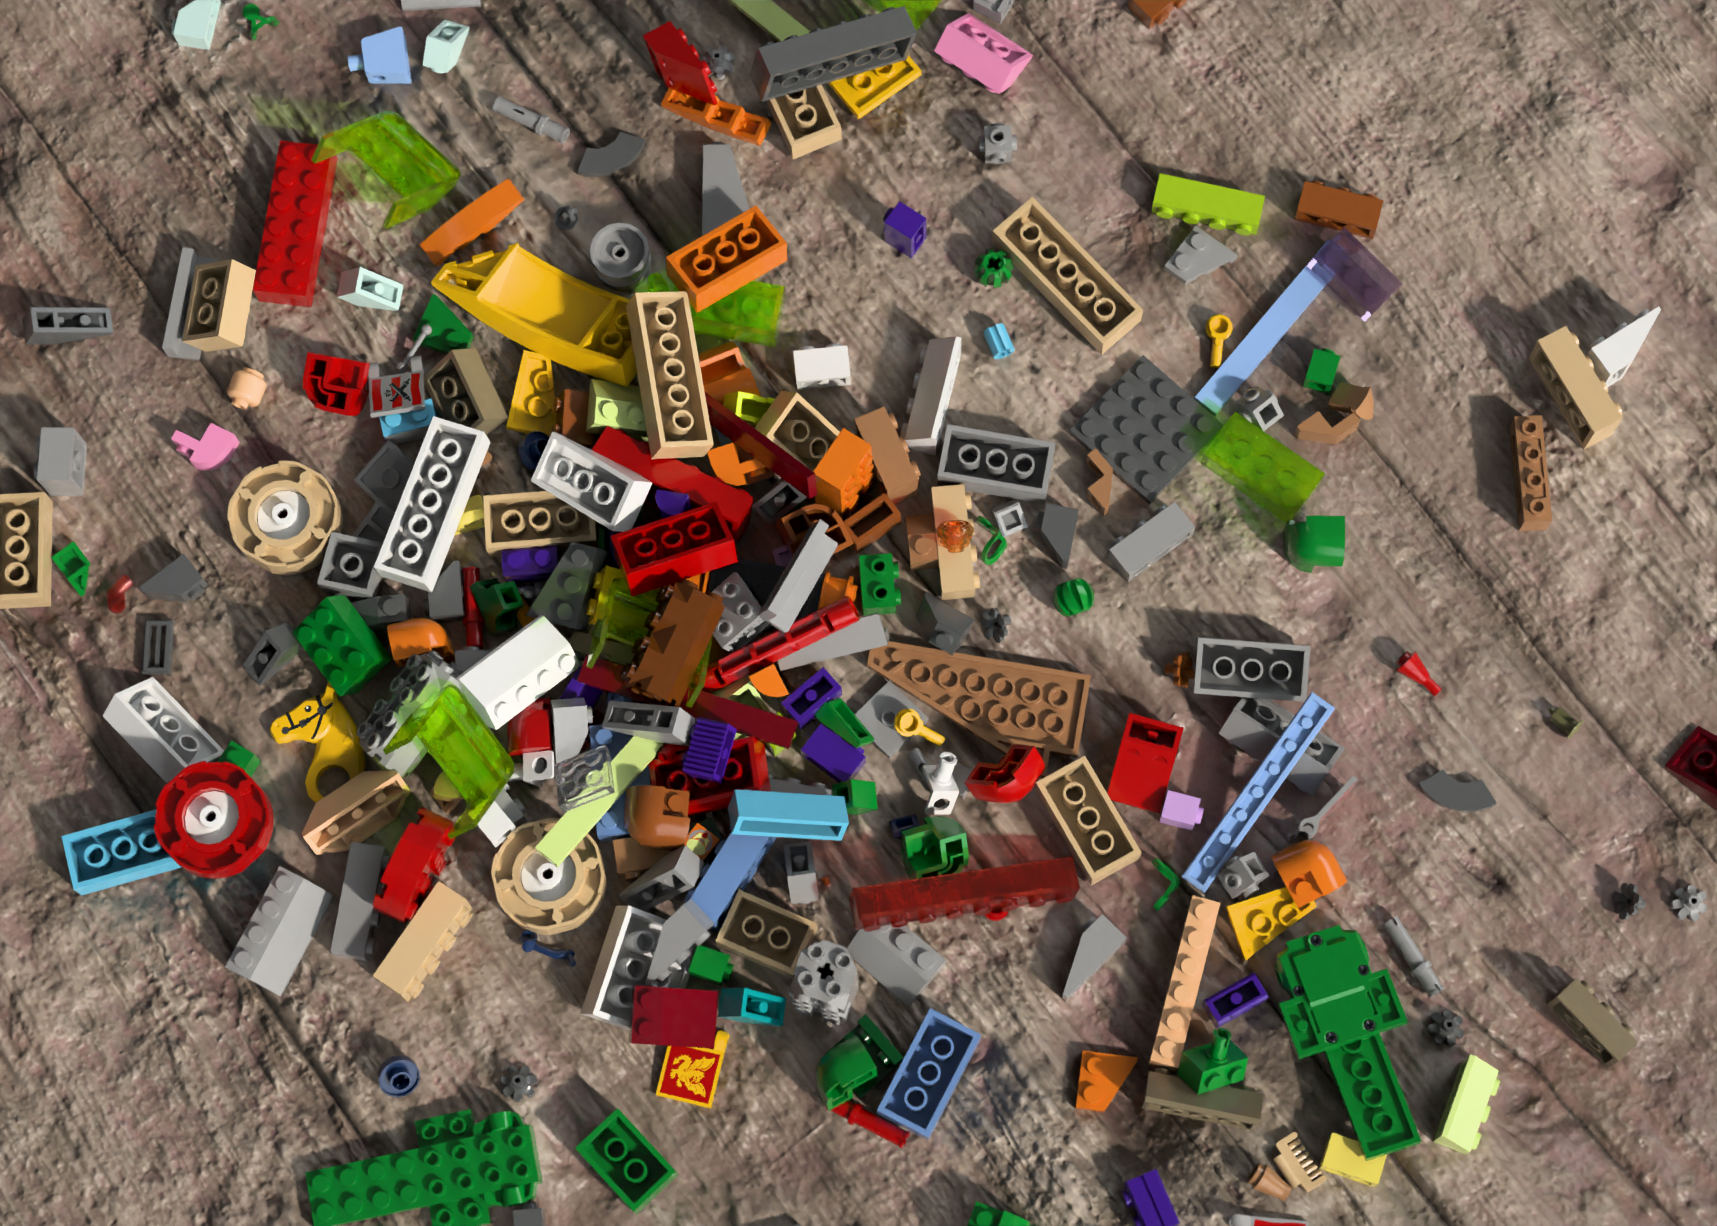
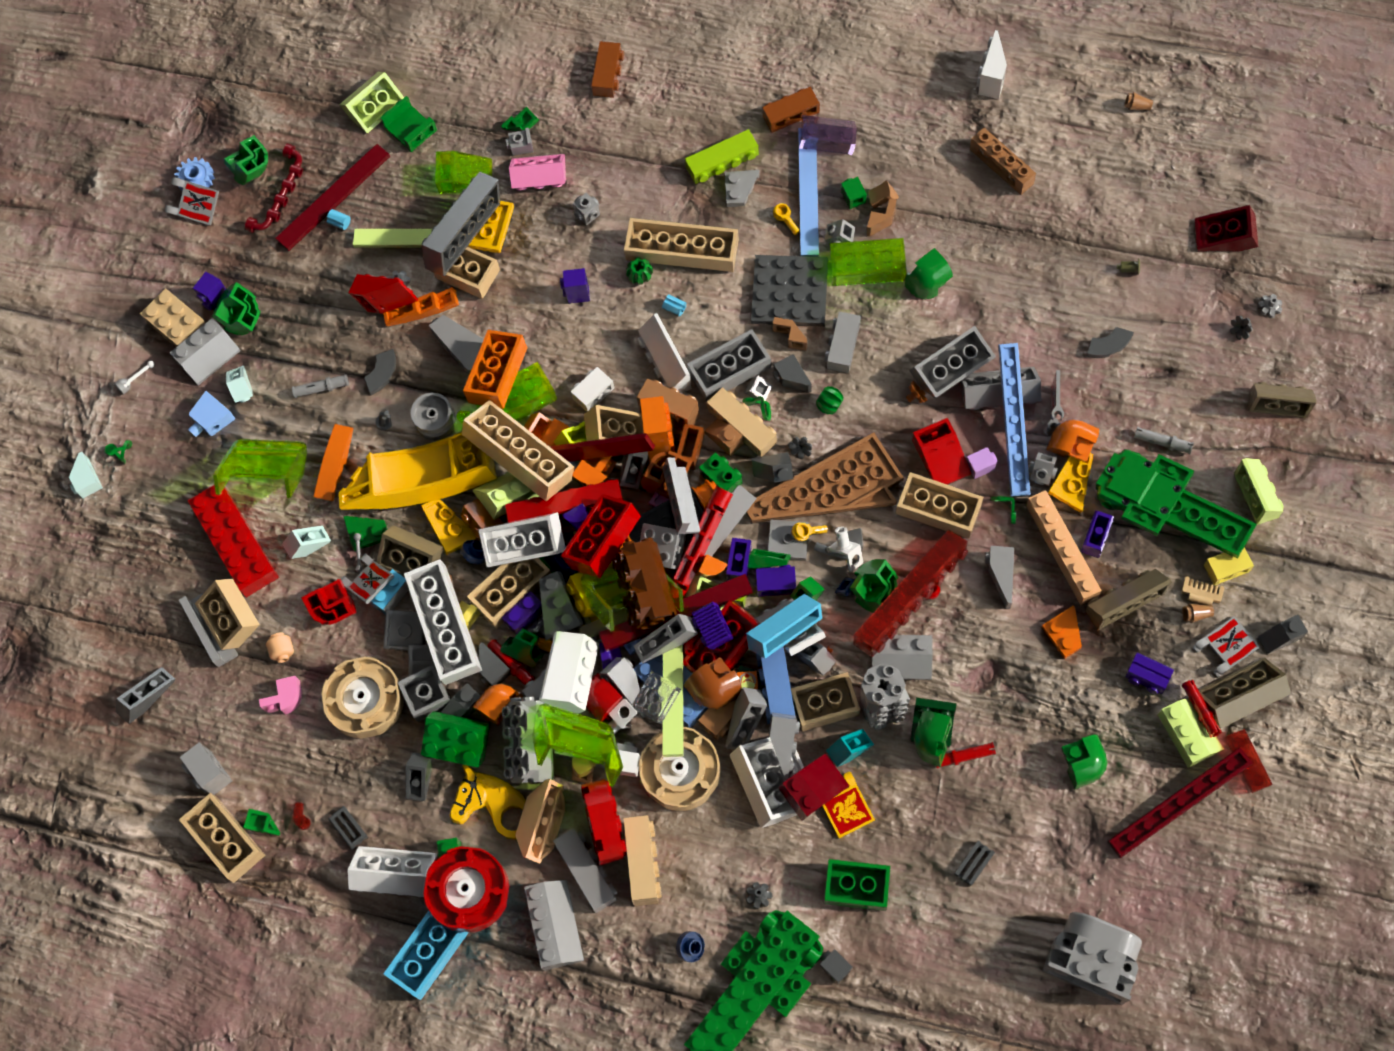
camera: 35 degrees left, 5 degrees down
dark grey slope [140,554,209,602] -> none
dark blue piece [519,930,576,967] -> none
green brick [688,945,734,986] -> none
medium blue brick [877,1008,981,1141] -> none
clear orange cone [936,520,974,553] -> none
red brick [964,744,1045,804] -> none
green brick [1177,1028,1249,1094] -> none
red cone [1396,651,1442,696] -> none
dark grey plant [1426,1009,1464,1047] -> none
tan brick [1528,326,1623,449] -> none
none -> white plate [783,624,826,656]

